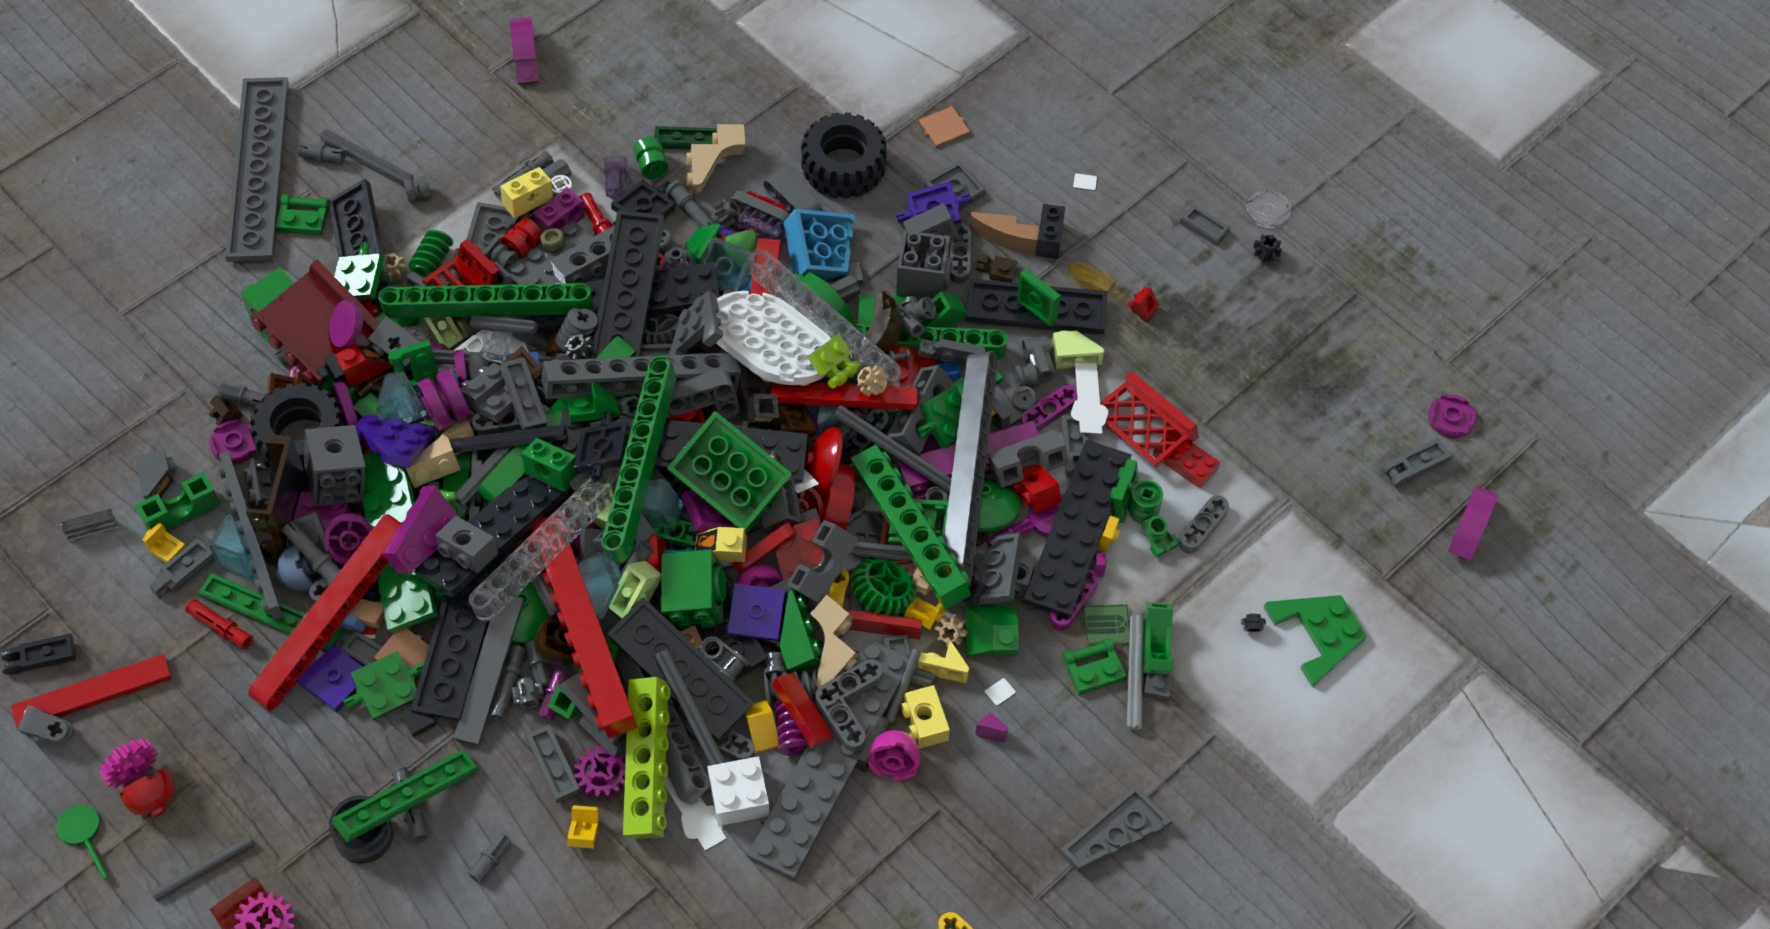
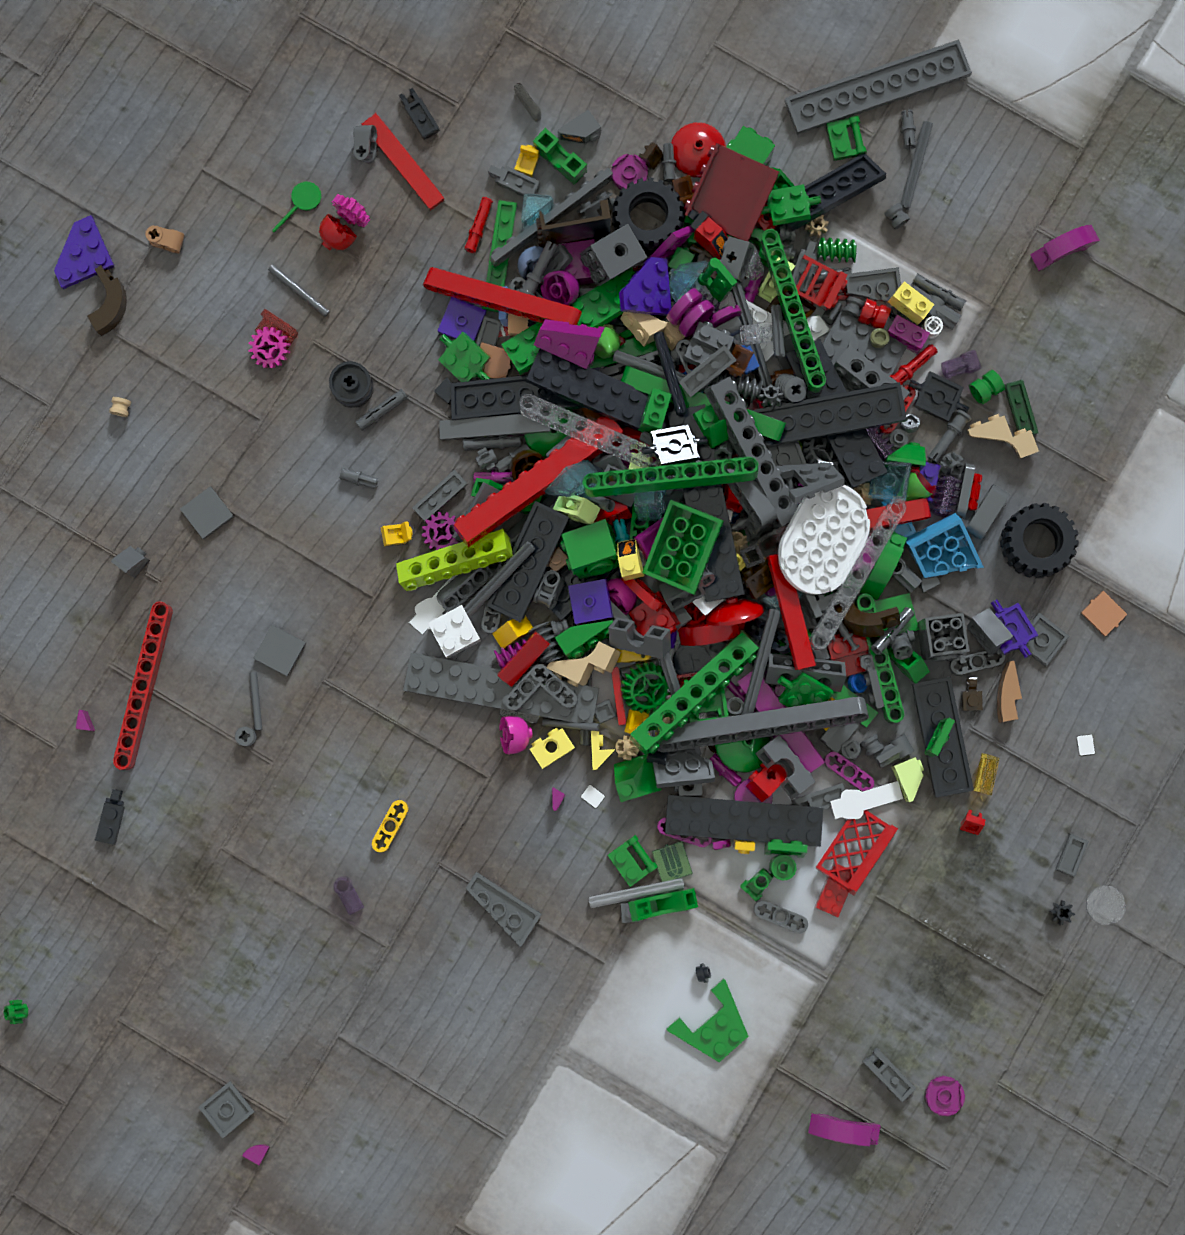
camera: 75 degrees right, 25 degrees up
magenta tile [329,300,363,348] -> none
green tile [332,749,479,842] -> none
dark grey brick [435,516,498,573] -> none
lime plate [807,334,862,388] -> none
tan gear [857,365,887,396] -> none
black brick [1036,204,1065,259] -> none
none -> red dish [671,122,726,178]

